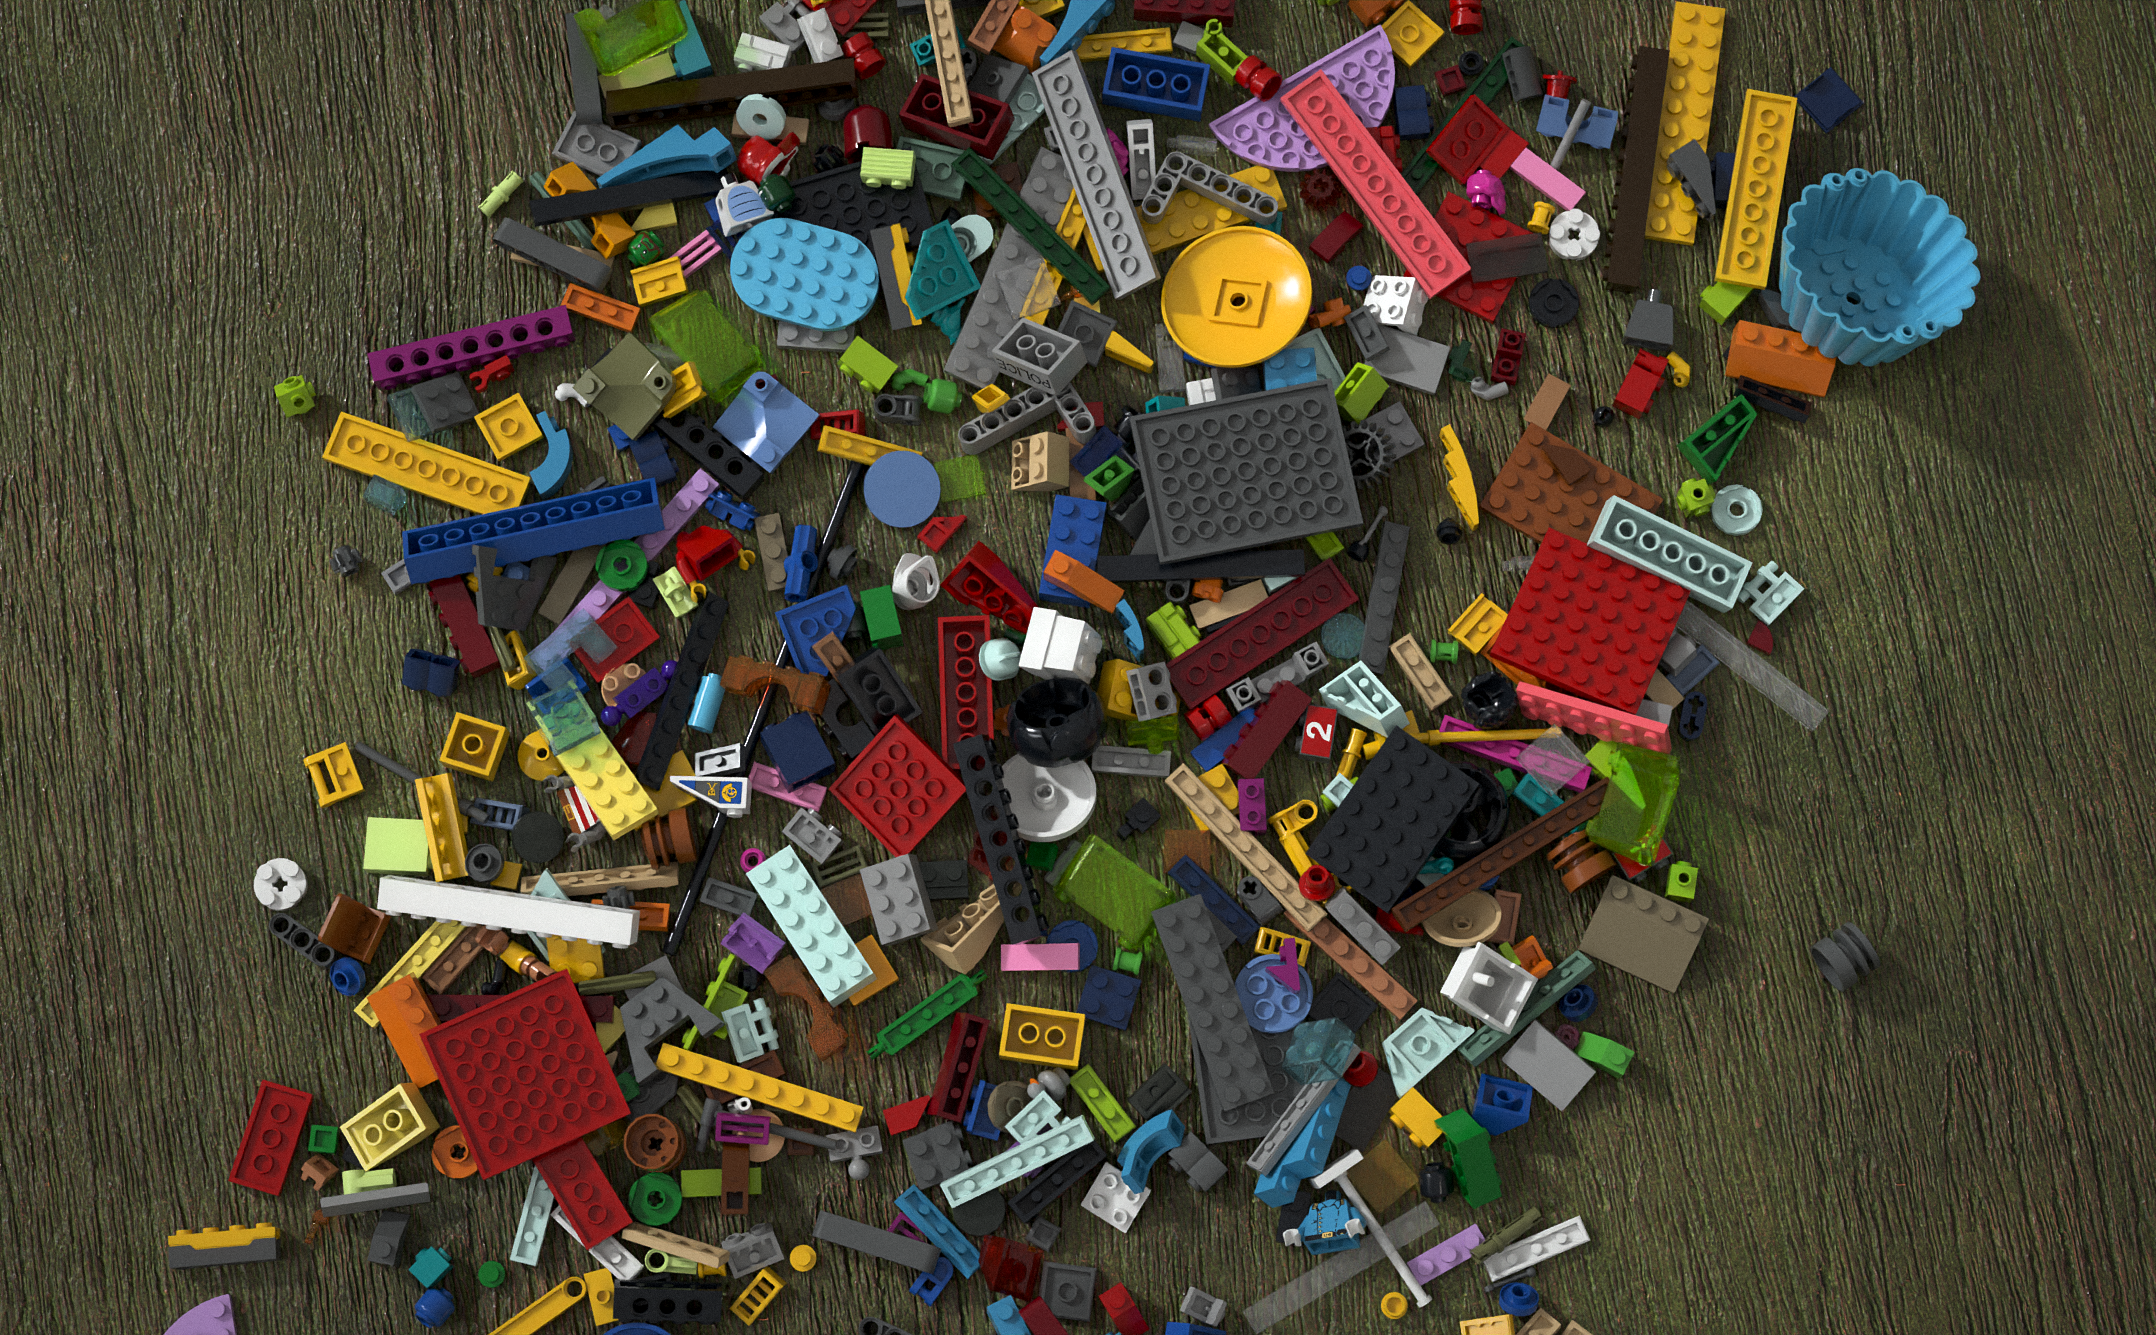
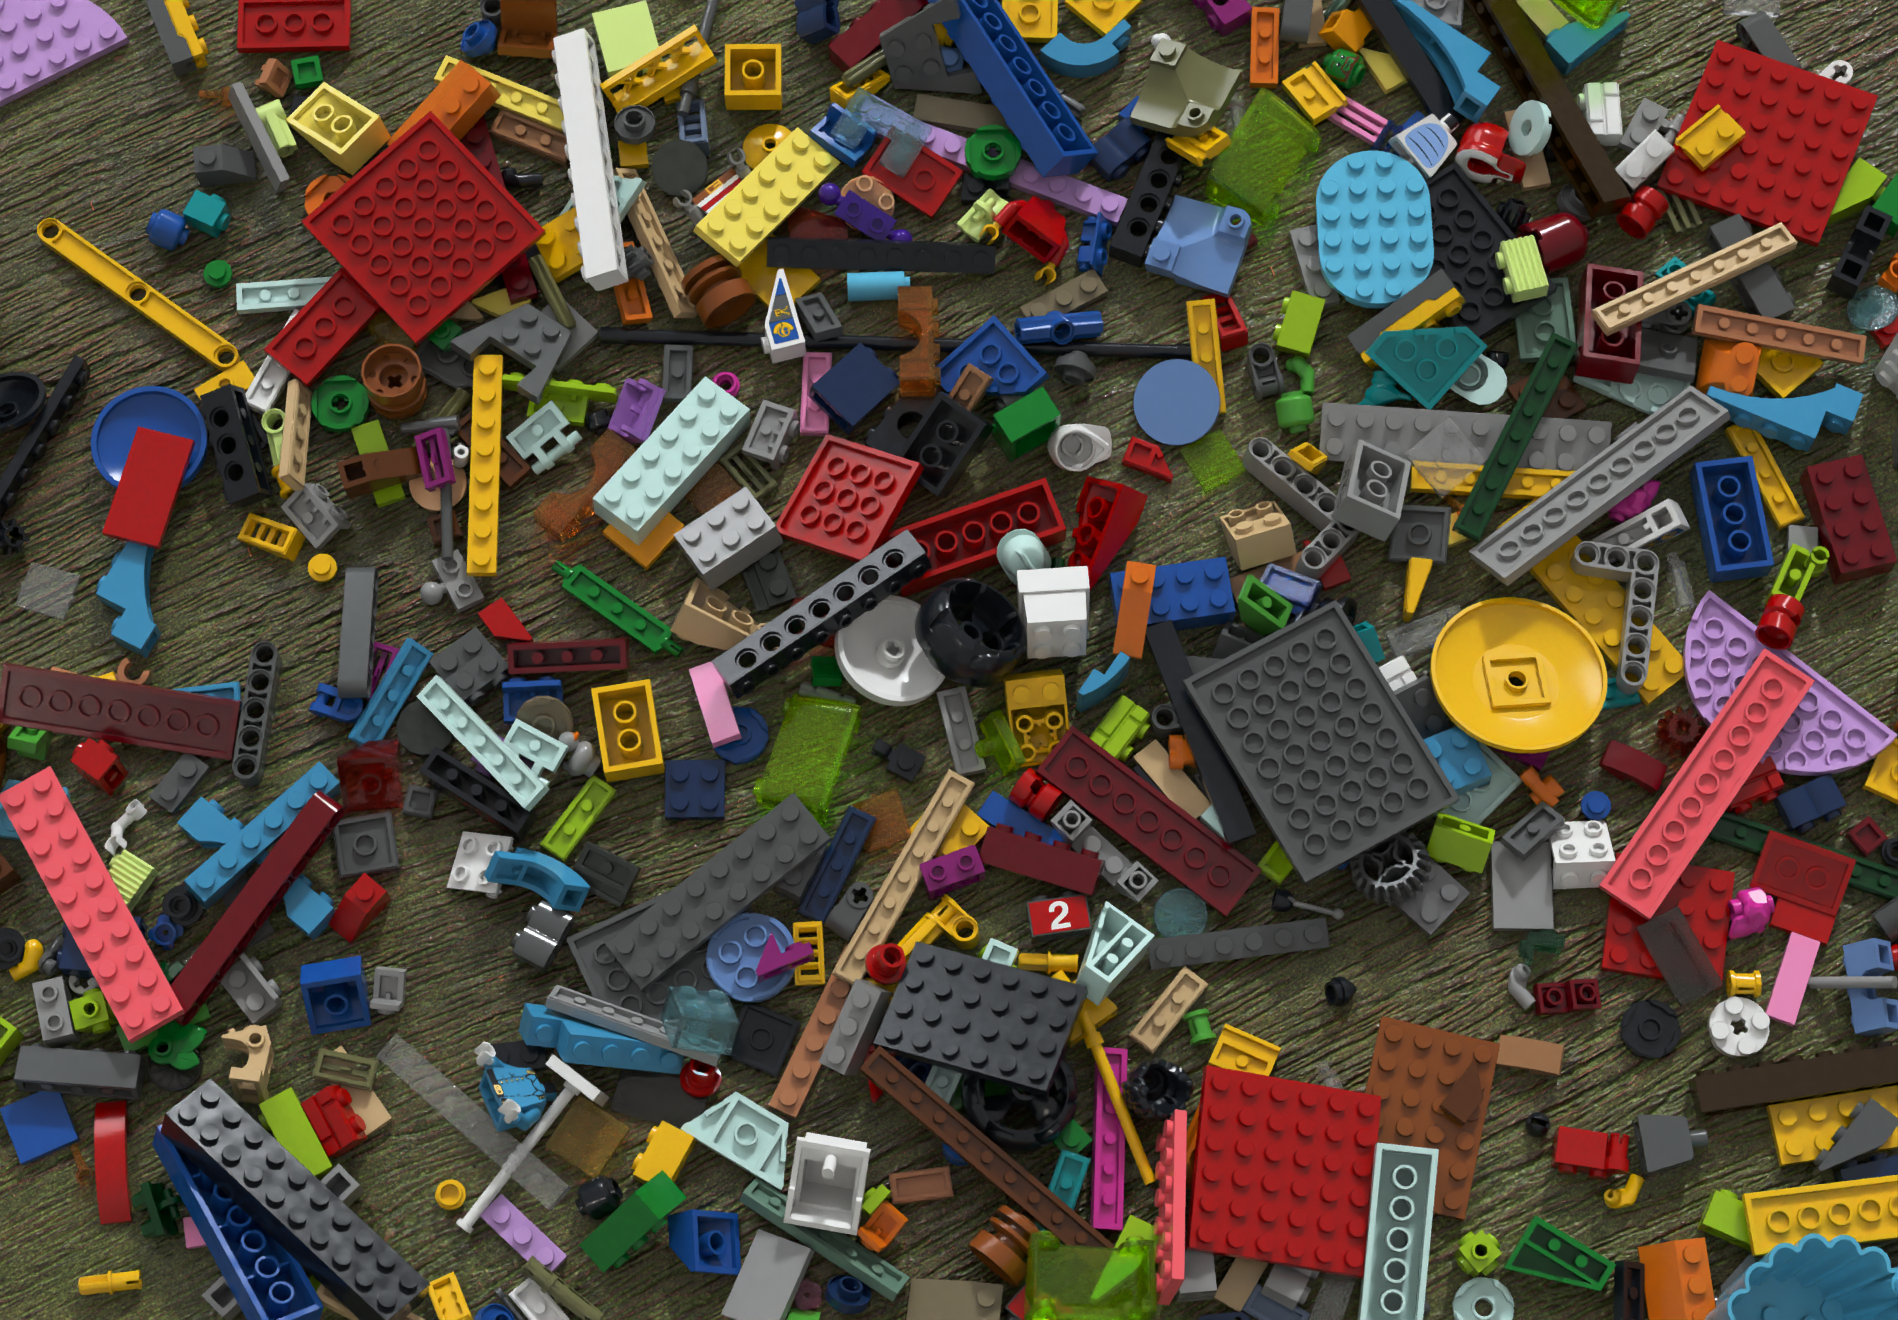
camera: 70 degrees right, 5 degrees down
nougat piece [475,925,558,981] -> none
clear light blue brick [526,679,601,757] -> none
dark green head [758,173,796,213] -> none
bright green bush [1112,947,1143,976] -> none
light grey brick [1126,662,1177,721] -> none
teal arm [1419,856,1454,875] -> none
tan dish [1423,889,1502,947] -> none
yellow slope [1439,424,1479,531] -> none
clear tile [1516,723,1590,796] -> none

